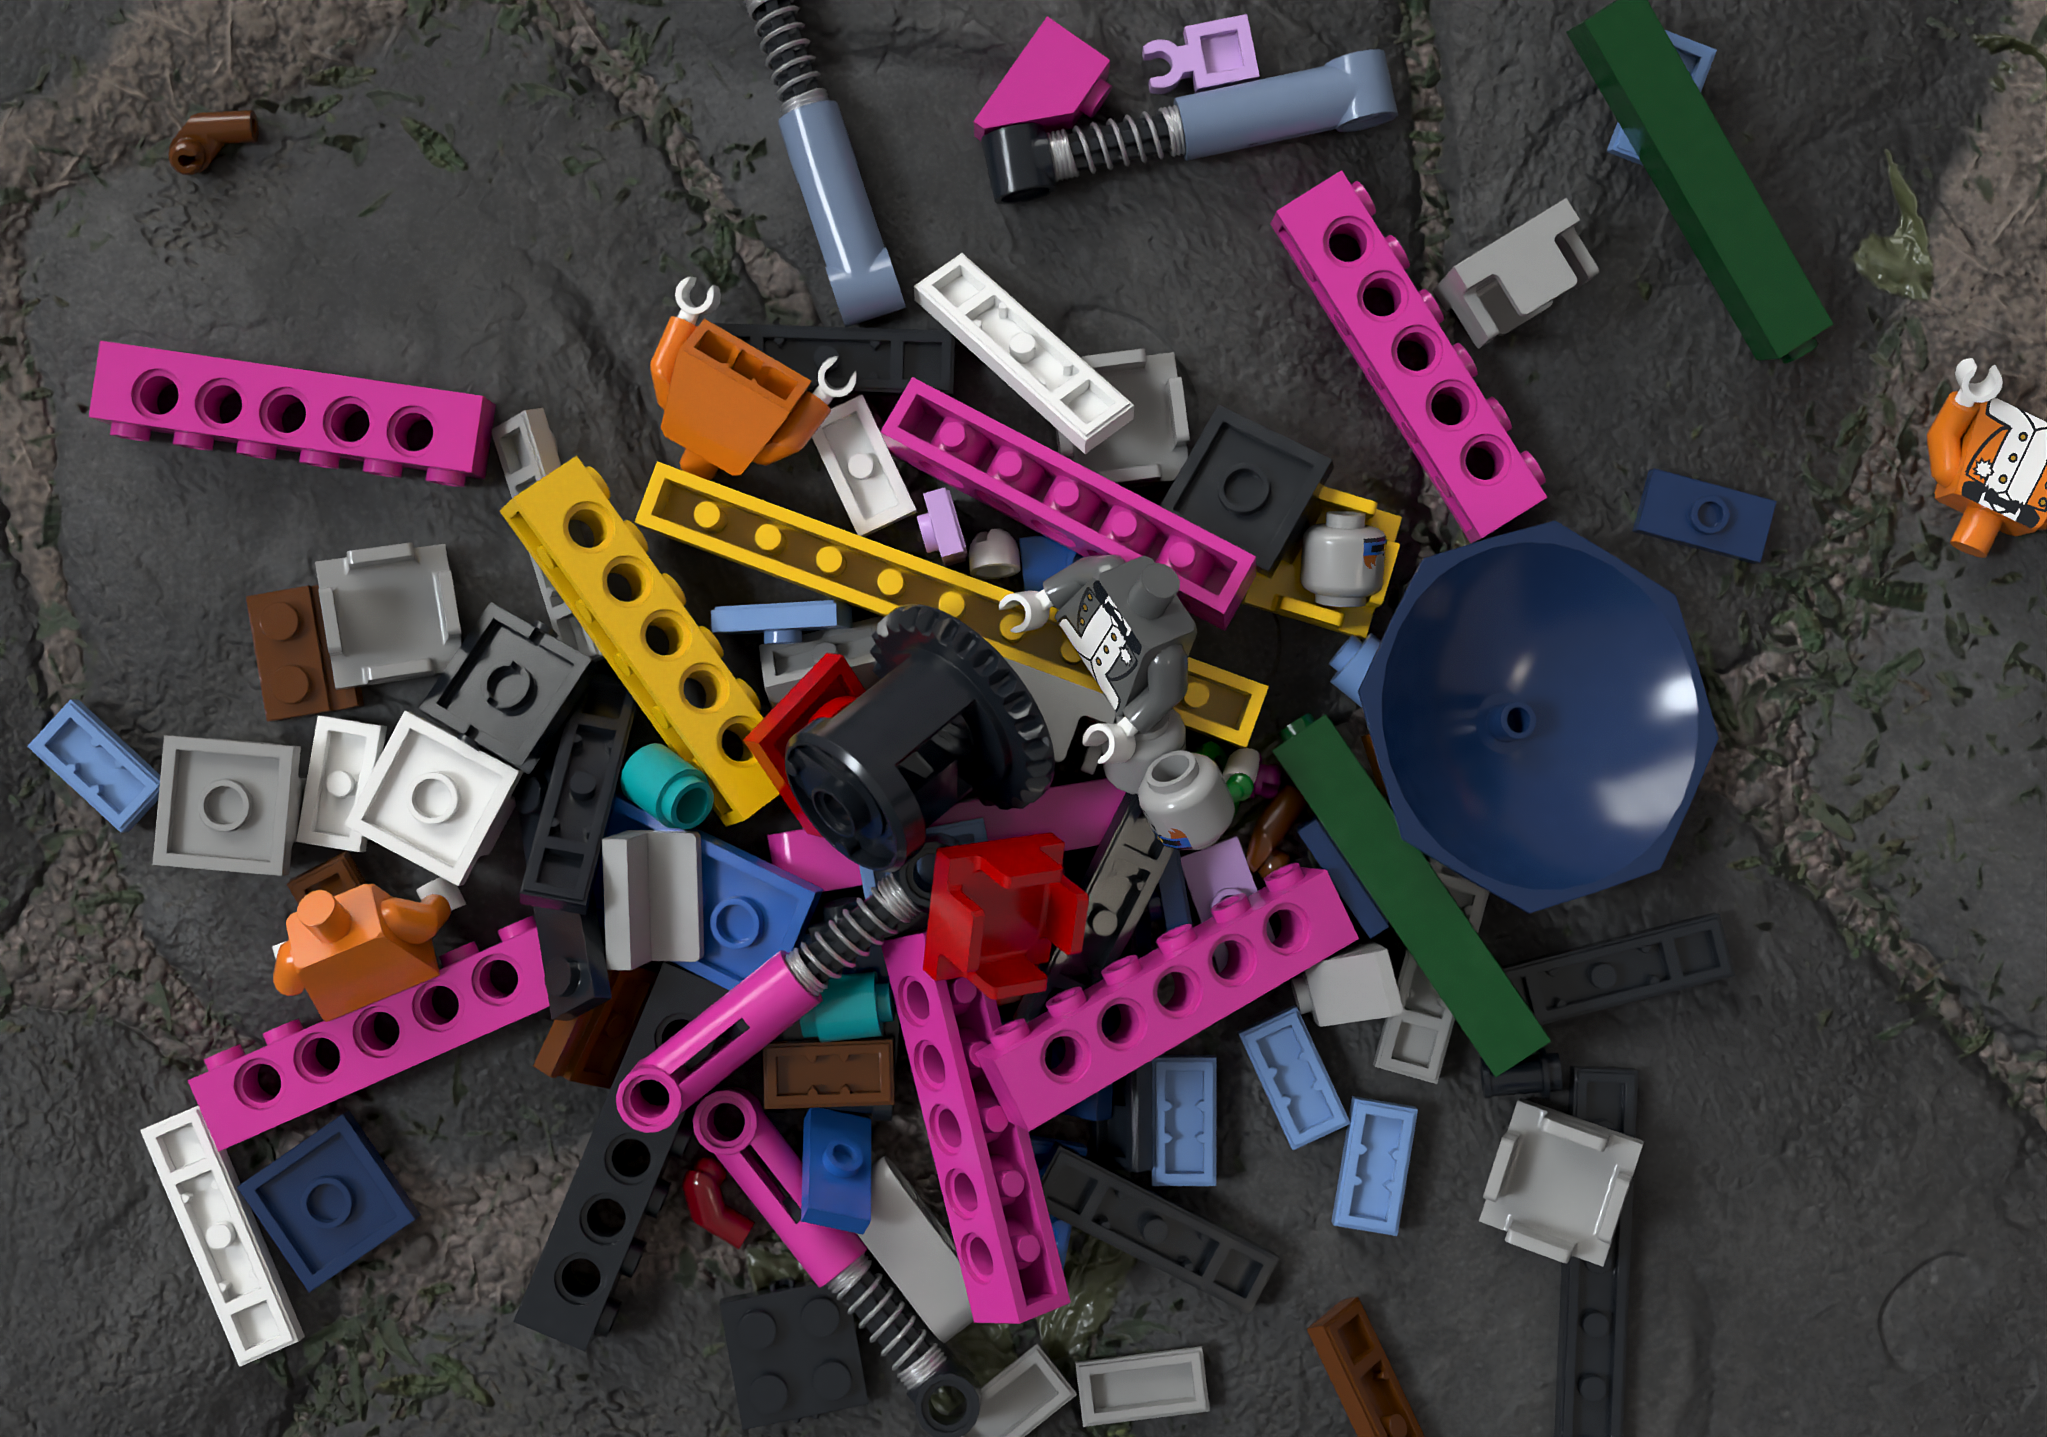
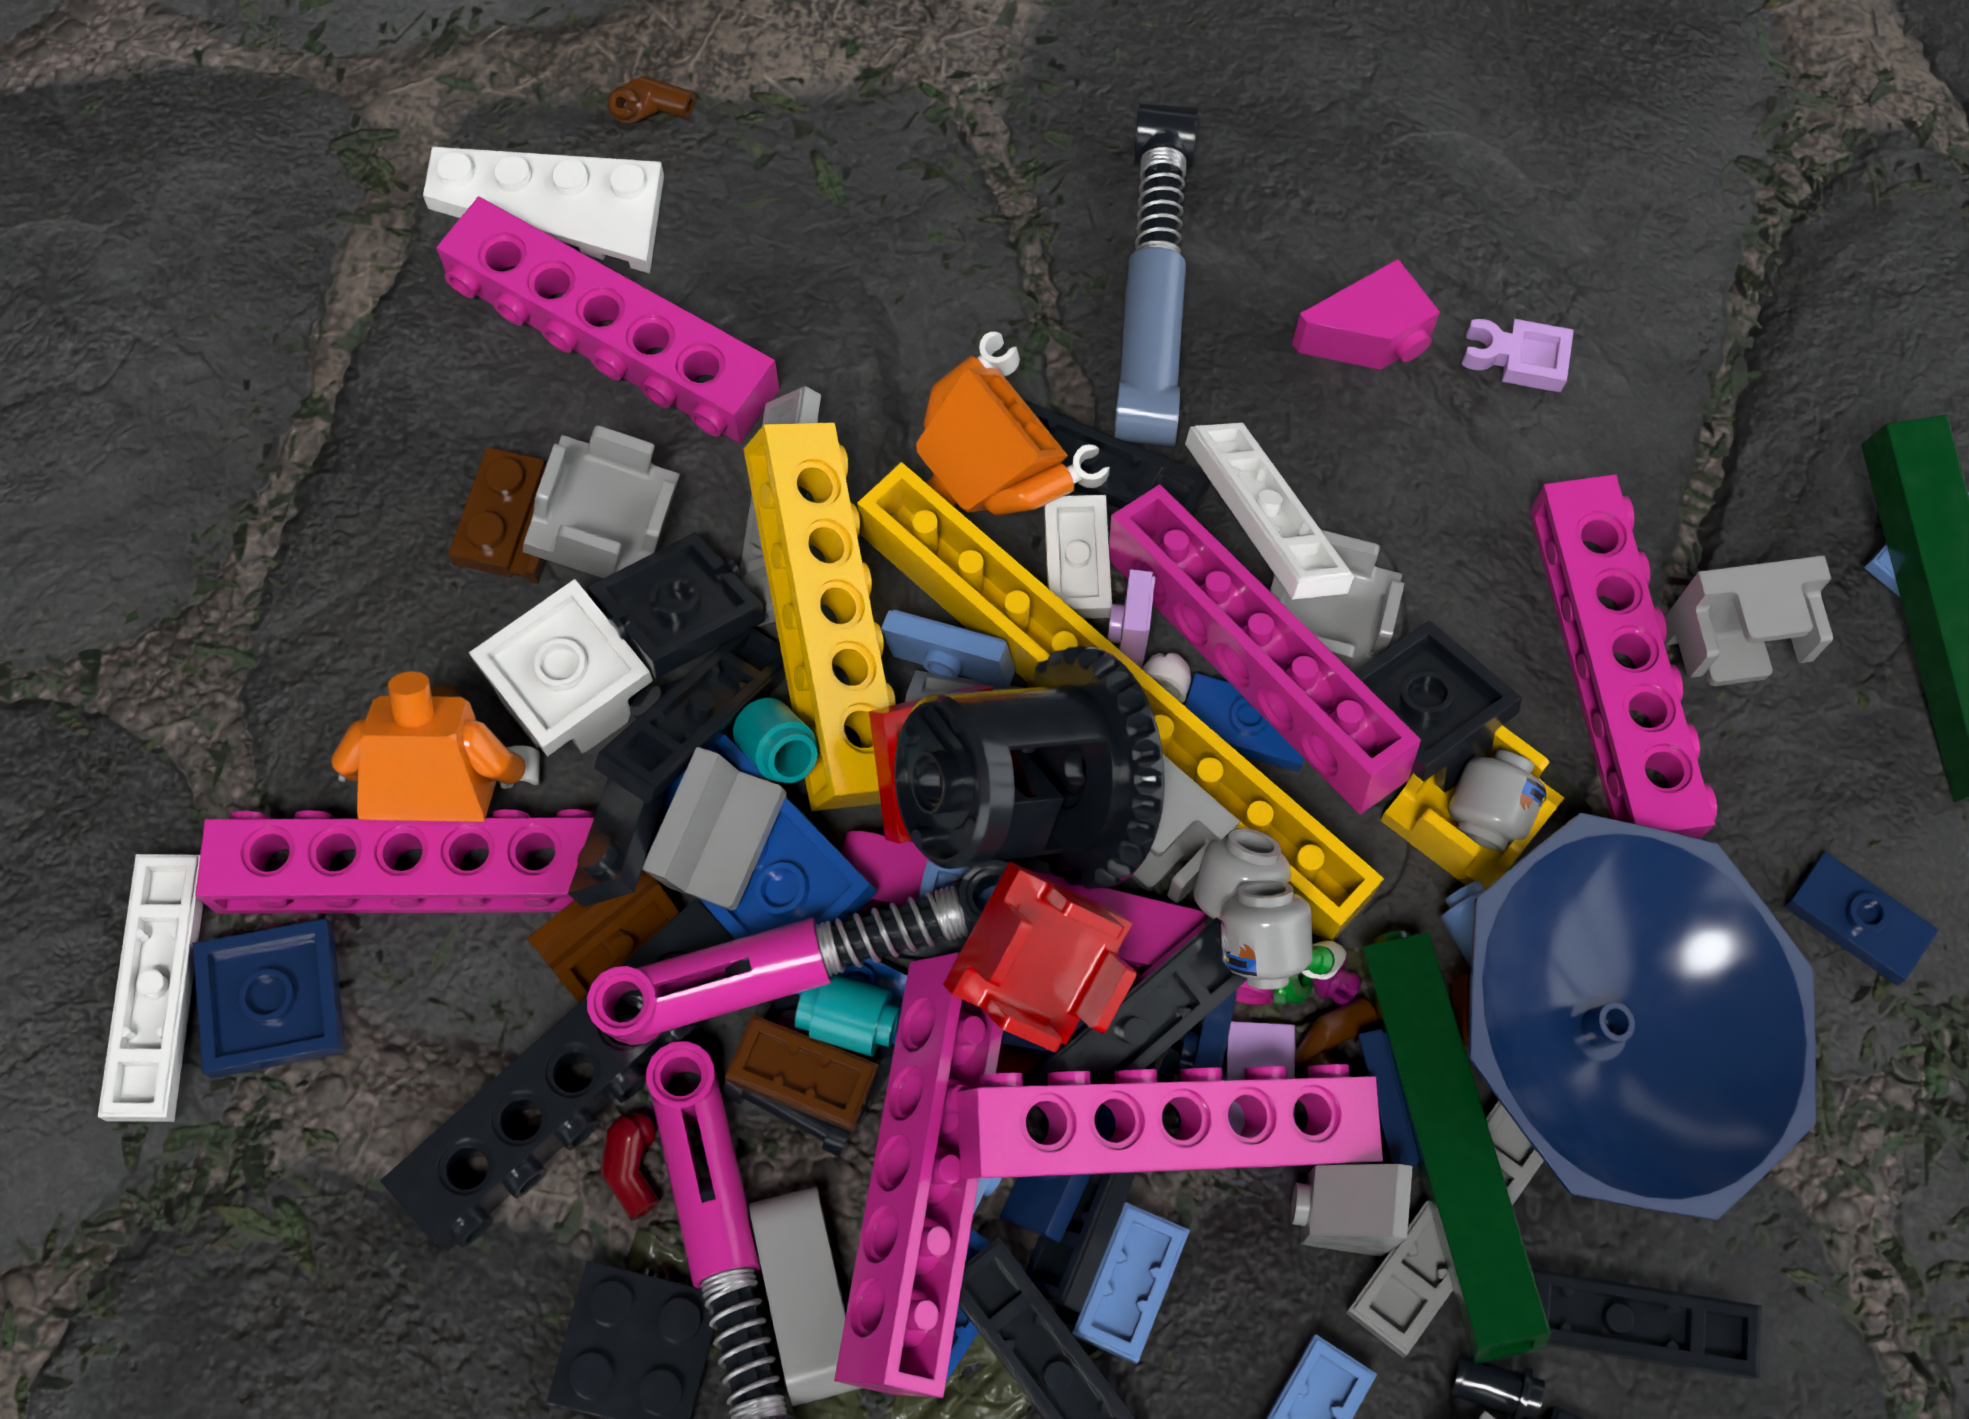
camera: 25 degrees right, 20 degrees down
medium blue plate [27,699,161,833] -> none
light grey panel [152,735,307,876] -> none
white plate [296,716,387,852] -> none
blue plate [801,1107,871,1235] -> none
piece [981,49,1398,205] -> none
dark grey torso [999,555,1197,764] -> none
medium blue plate [1238,1005,1351,1150] -> none
none -> white wing [423,147,664,274]

